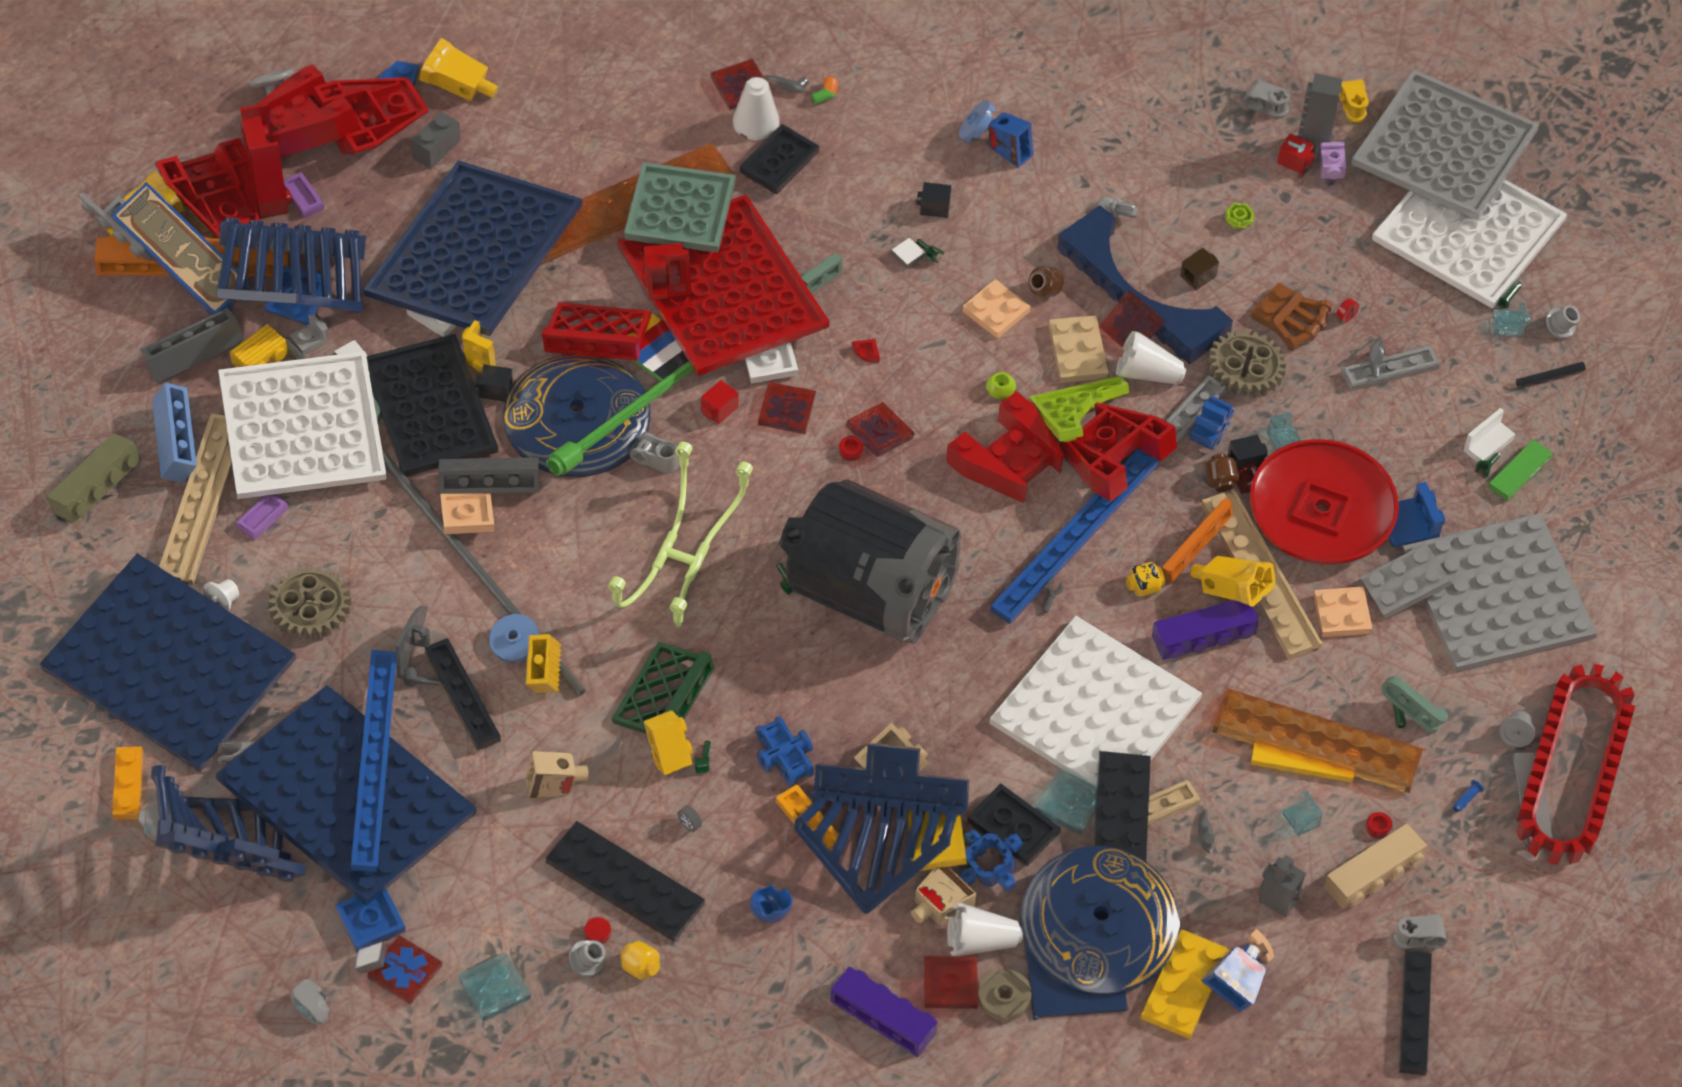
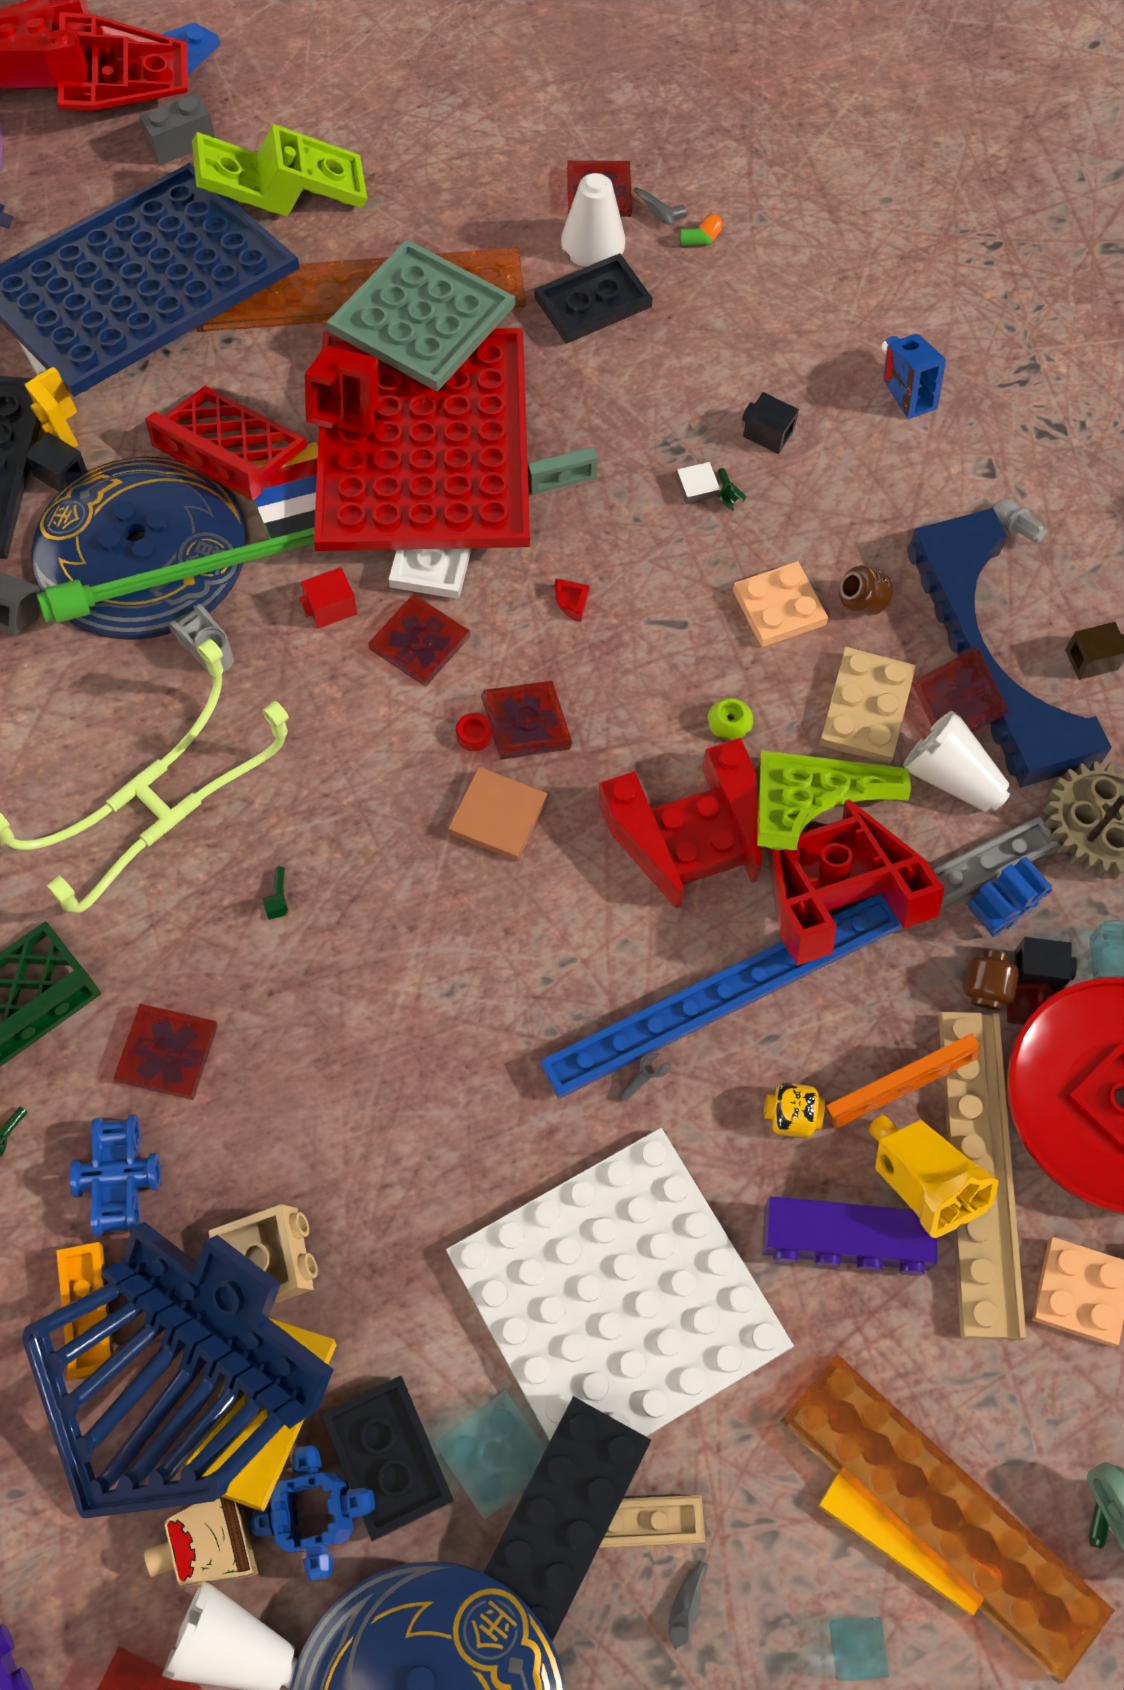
camera: 25 degrees right, 10 degrees up
yellow piece [419,38,499,101] -> none
black piece [779,479,962,644] -> none
medium blue plate [959,100,995,143] -> none
none -> clear red tile [114,1003,218,1100]
none -> lime bracket [192,123,367,217]
none -> nougat tile [448,767,548,861]

